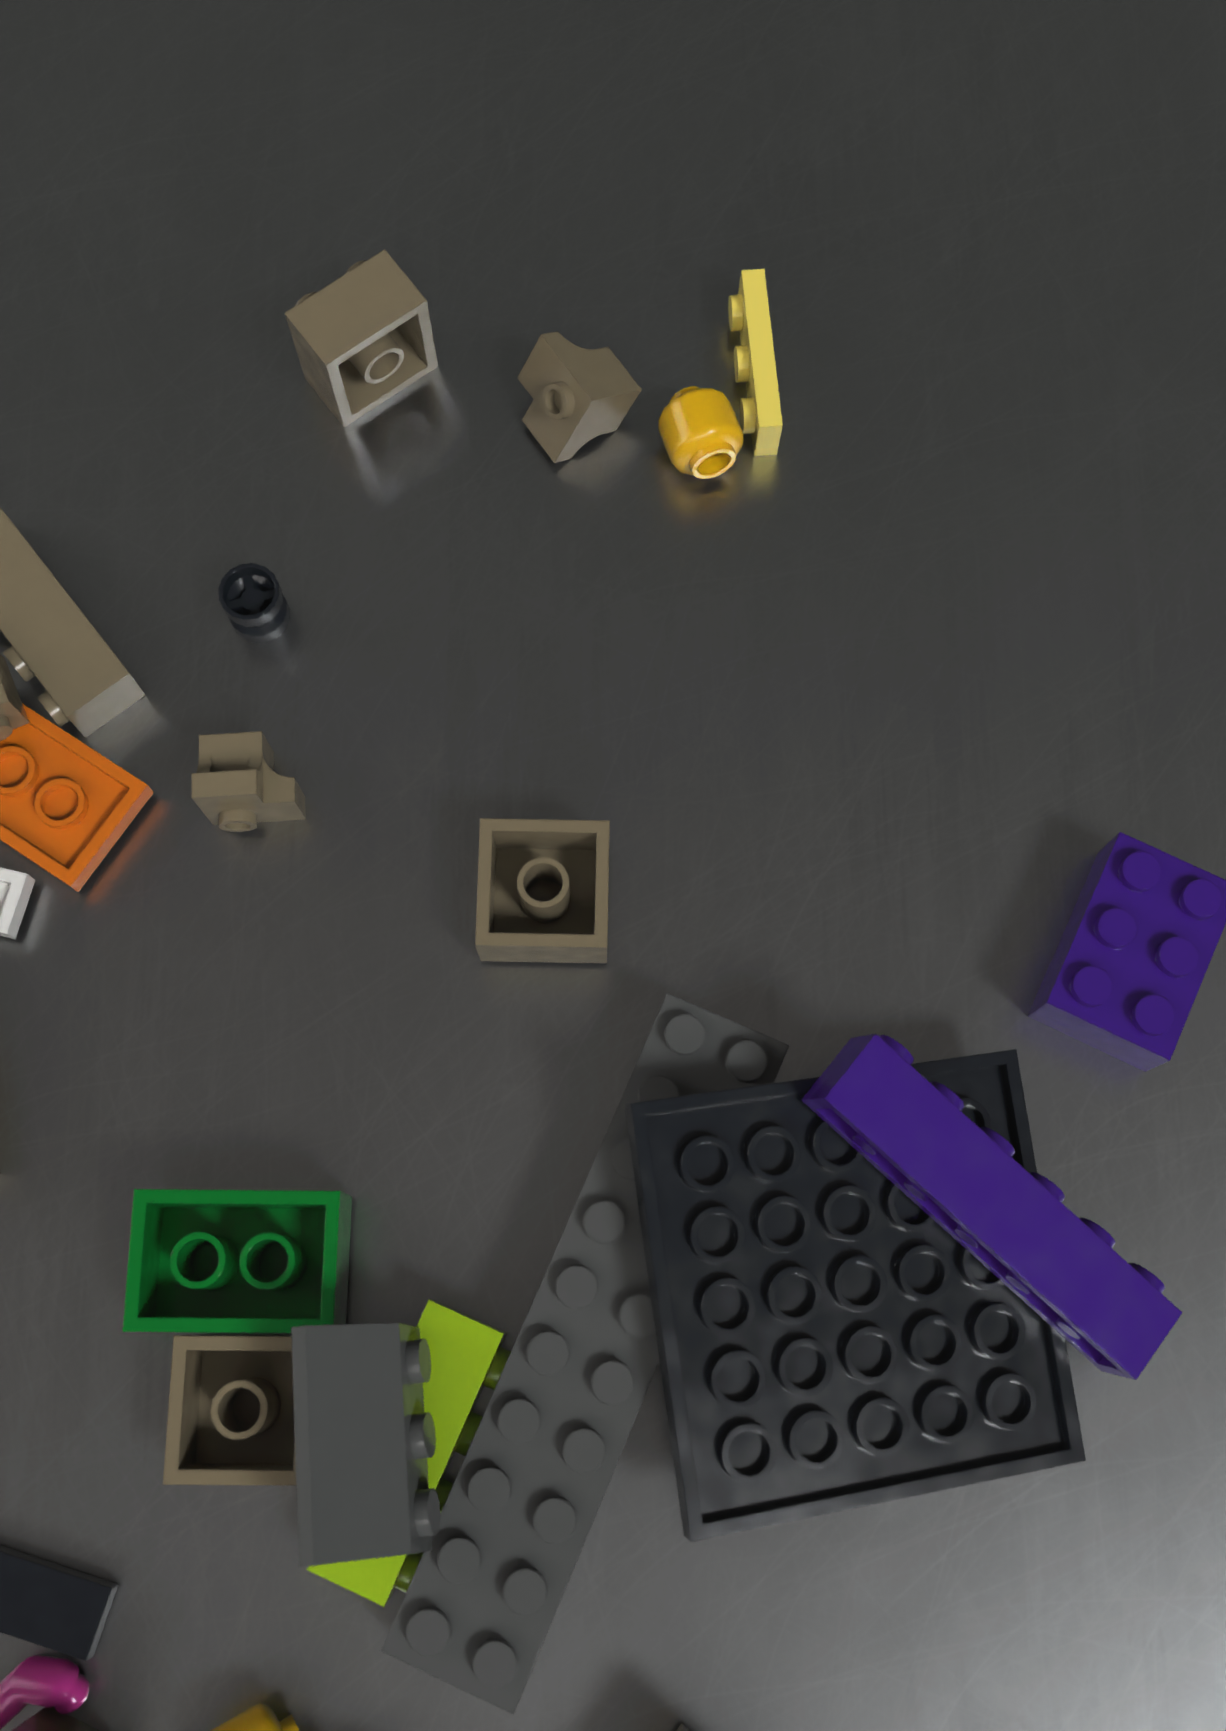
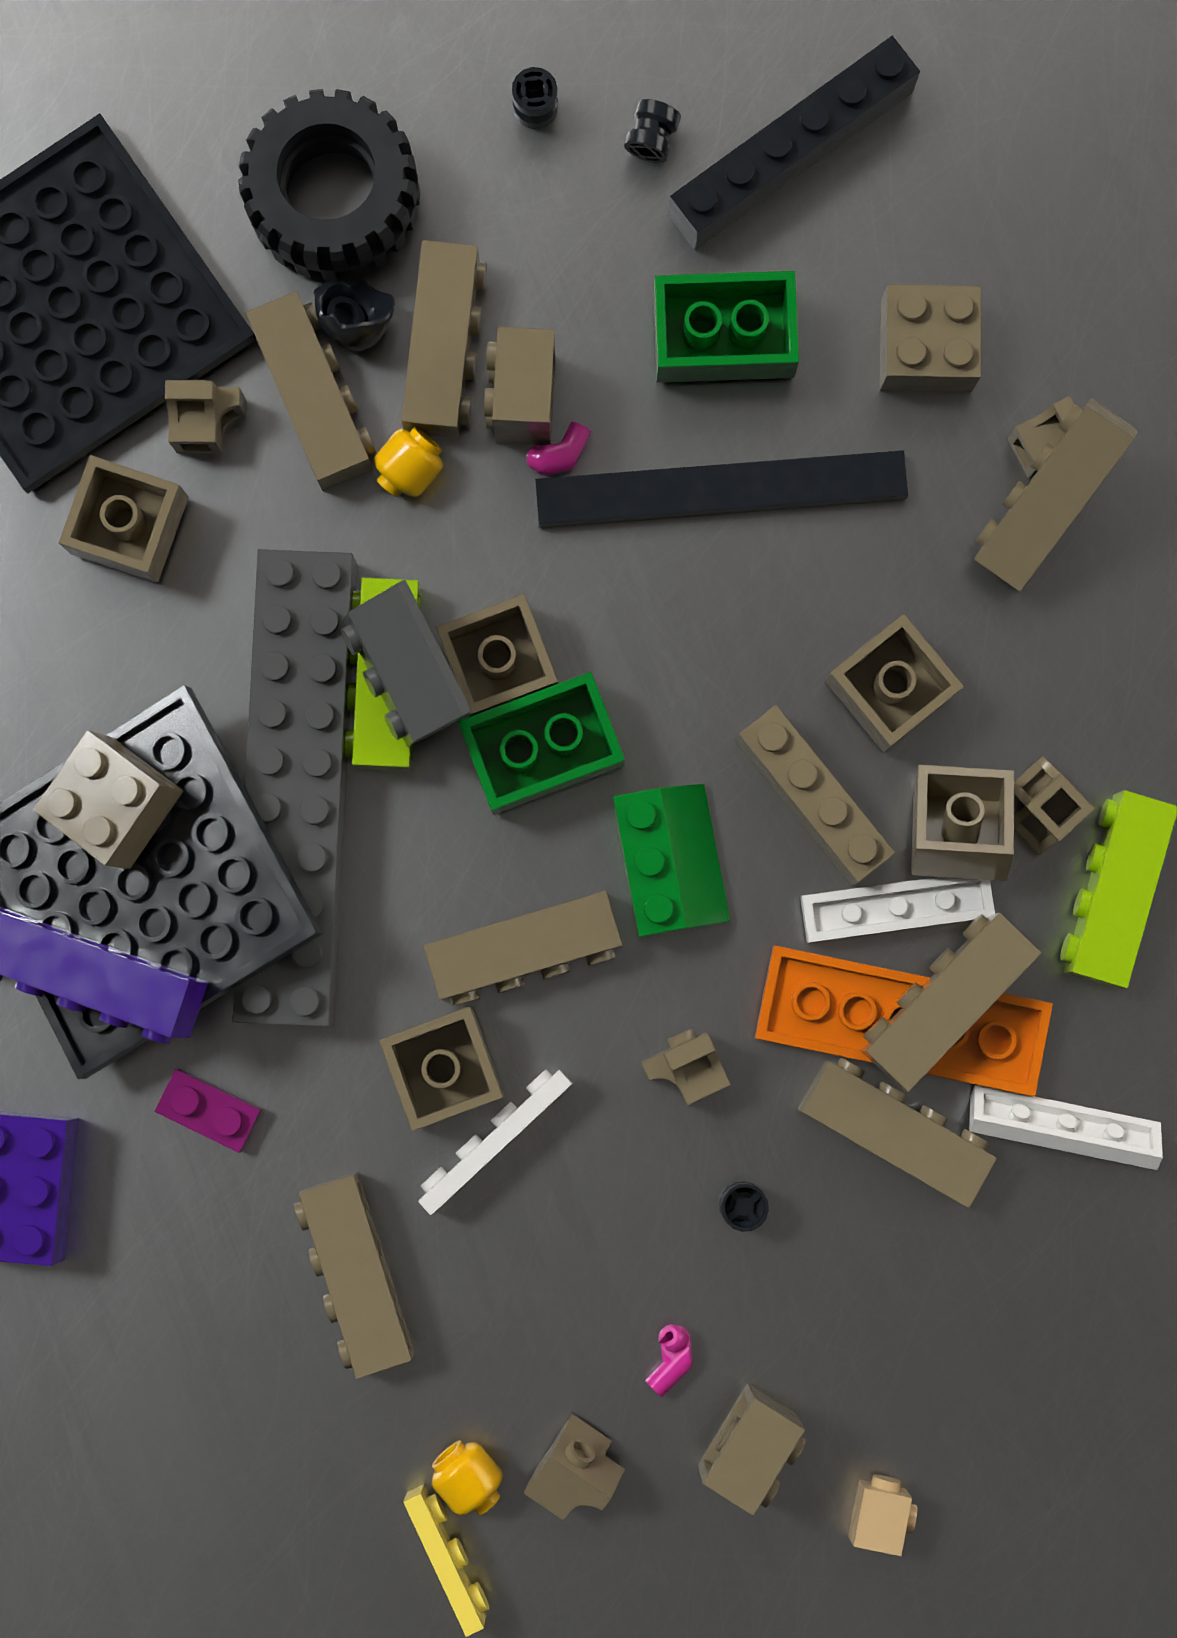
camera: 160 degrees right, 10 degrees up
none -> brick [33,730,183,870]
none -> magenta plate [154,1068,263,1153]
none -> dark tan brick [294,1172,415,1379]
none -> white plate [418,1069,572,1215]
none -> dark tan brick [423,891,622,1006]
none -> green slope [612,784,730,939]
none -> dark pink arm [646,1324,693,1397]
none -> tan brick [848,1475,917,1557]

